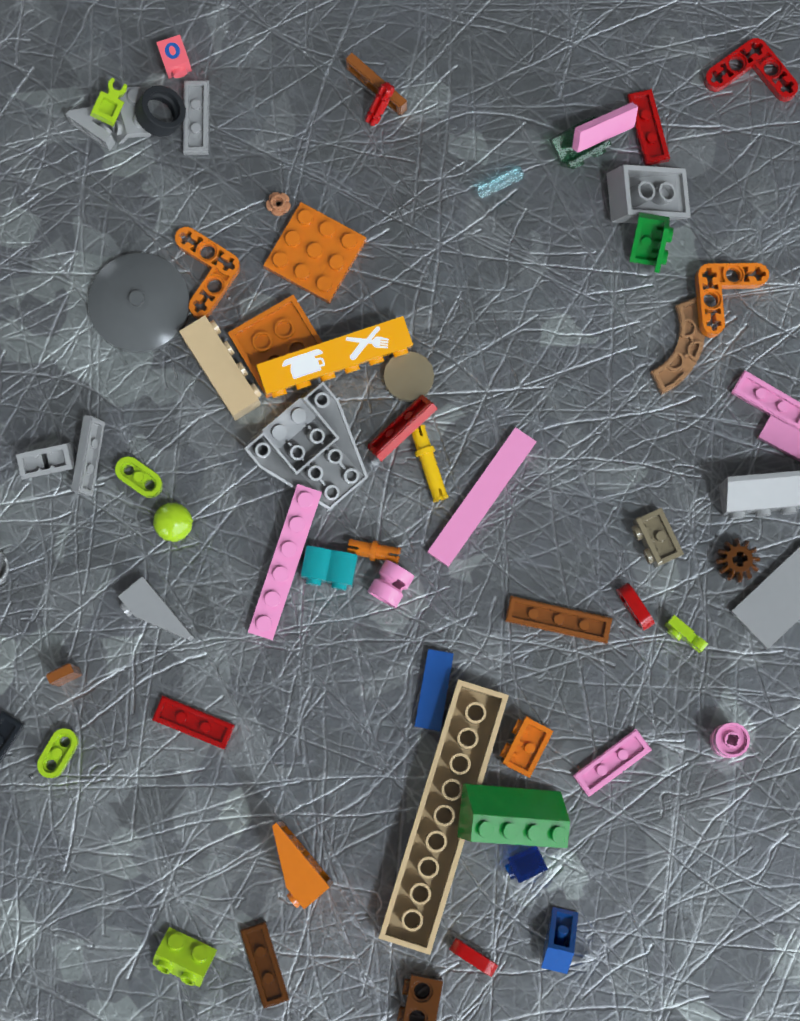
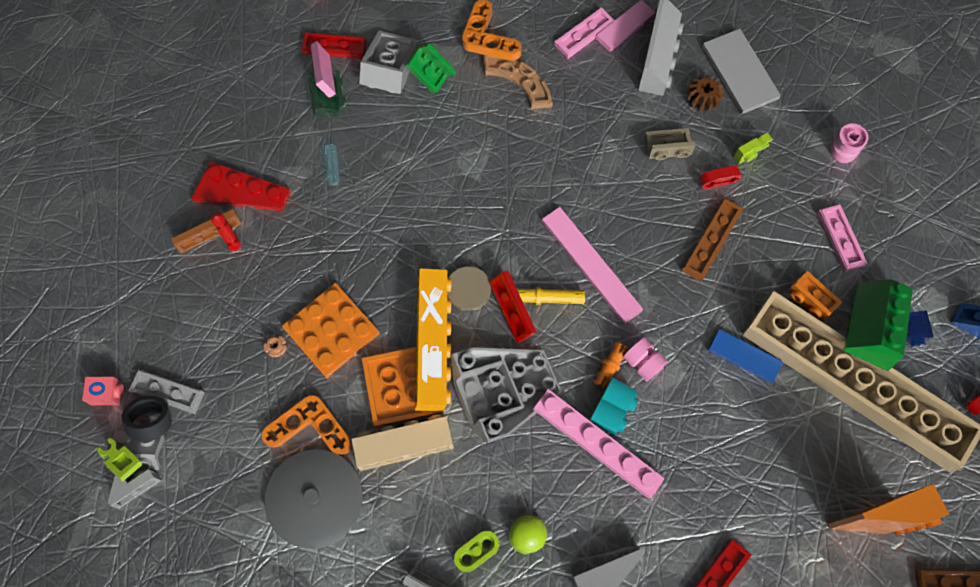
camera: 70 degrees left, 10 degrees down
none -> red wing [191,162,291,211]

